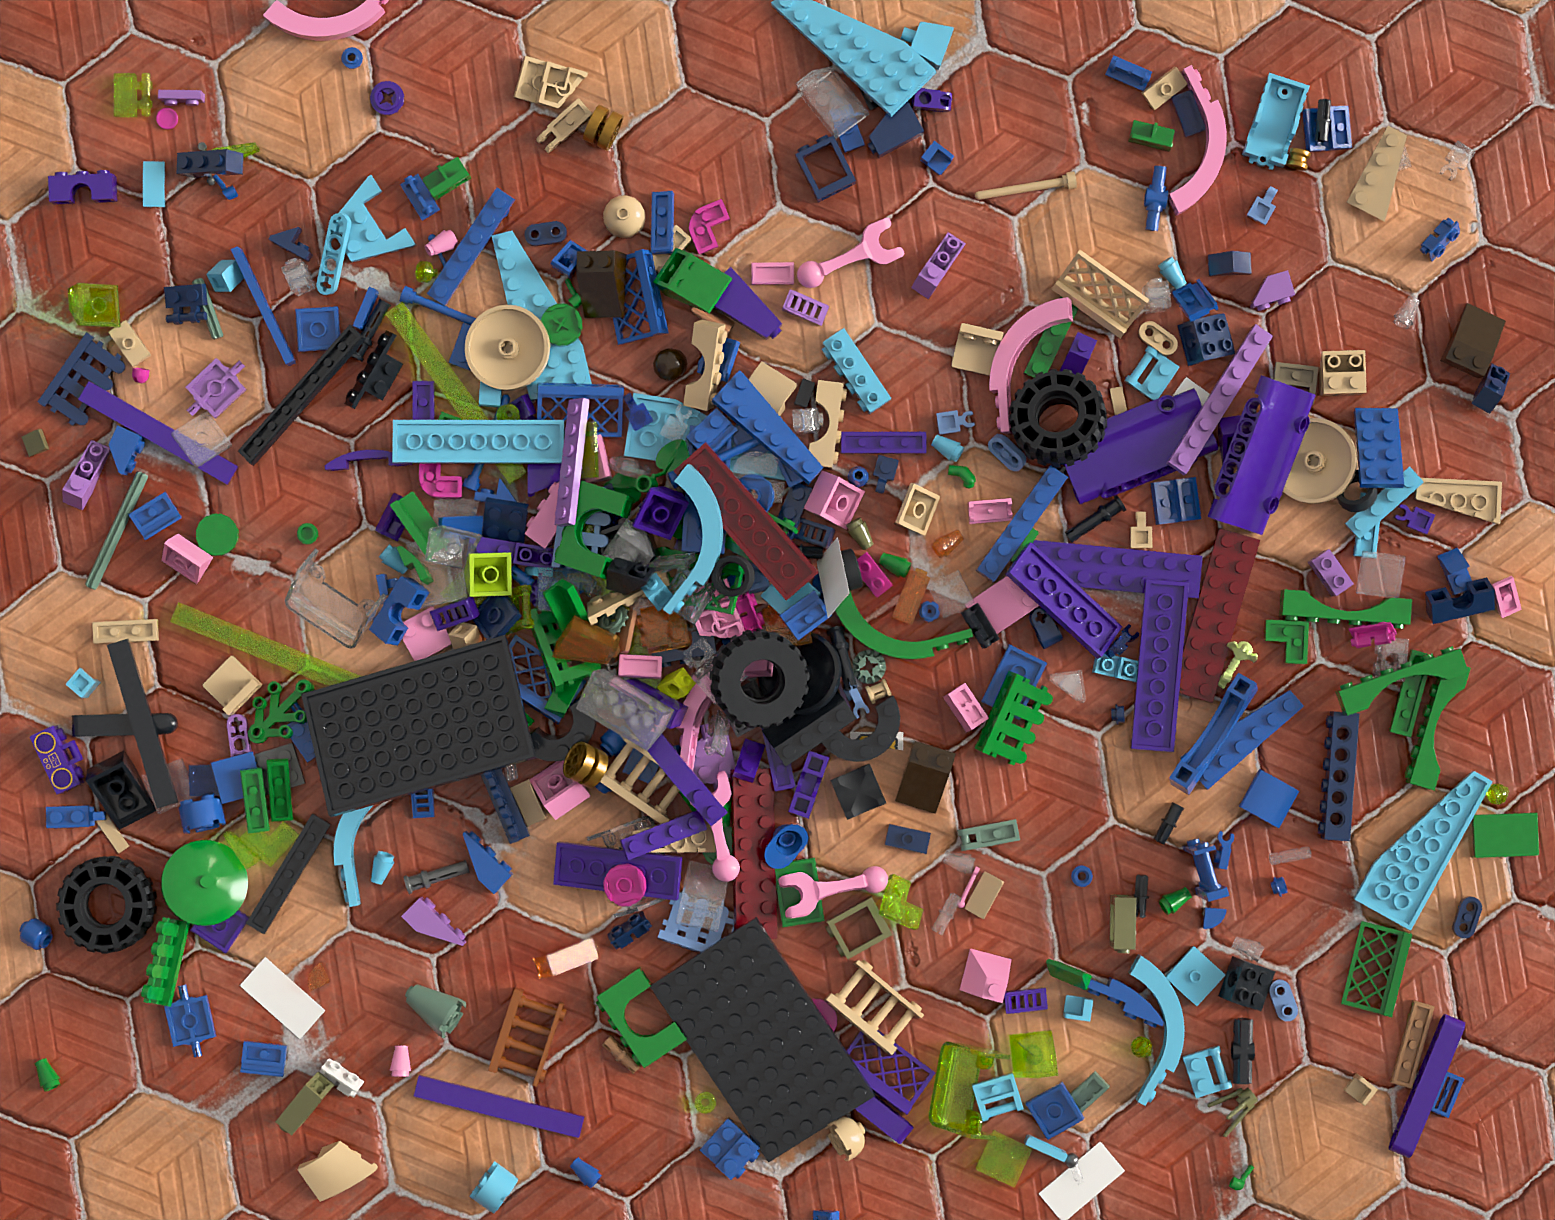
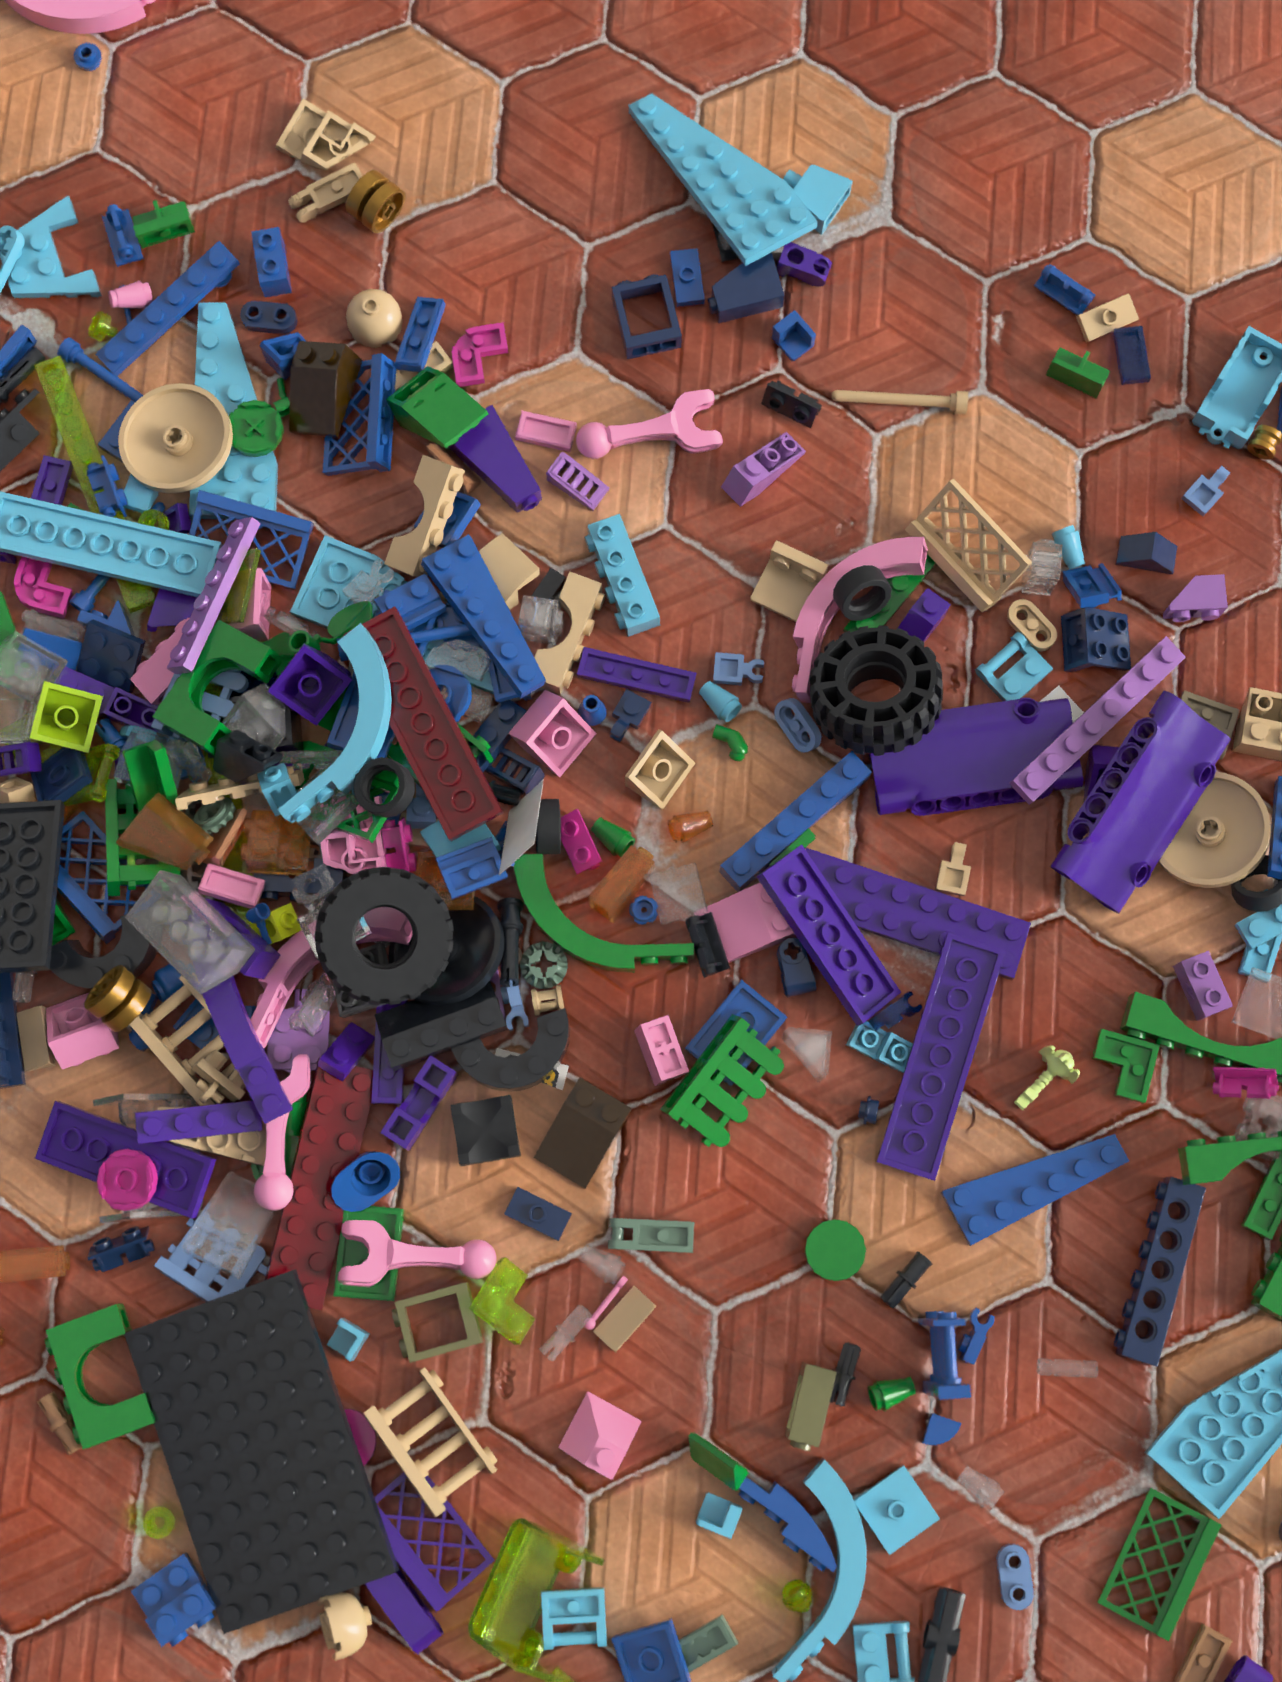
camera: 15 degrees right, 10 degrees down
dark purple gear [370,81,405,115] -> none
green slope [544,678,583,718] -> none
clear blue plate [623,393,654,432] -> none
dark brown hair [653,348,688,381] -> none
clear slope [795,66,870,139] -> none
olive cone [846,517,874,550] -> none
bright pink hinge [967,498,1013,524] -> none
dark purple slope [1004,987,1048,1014] -> none
clear neon green slope [1009,1030,1058,1078] -> none
black pin [1065,495,1126,543] -> none
blue plate [1071,865,1093,887] -> none
tan window [1109,386,1127,415] -> none
blue pin [1144,166,1168,231] -> none
blue slope [1150,477,1201,525] -> none
bright pink arch [1168,65,1226,216] -> none
blue arch [1169,673,1258,795] -> none
dark red plate [1179,528,1260,703] -> none
black brick [1218,956,1276,1011] -> none
blue slope [1239,769,1299,828] -> none
blue plate [1271,877,1288,897] -> none
none -> blue hinge [86,455,128,517]
none -> tan hips [191,1050,245,1104]
none -> blue hand [246,903,272,944]
none -> blue brick [251,227,292,297]
none -> medium azure panel [327,1318,370,1362]
none -> black hinge [761,380,822,428]
none -> green tile [805,1219,866,1281]
none -> black tyre [833,565,892,621]

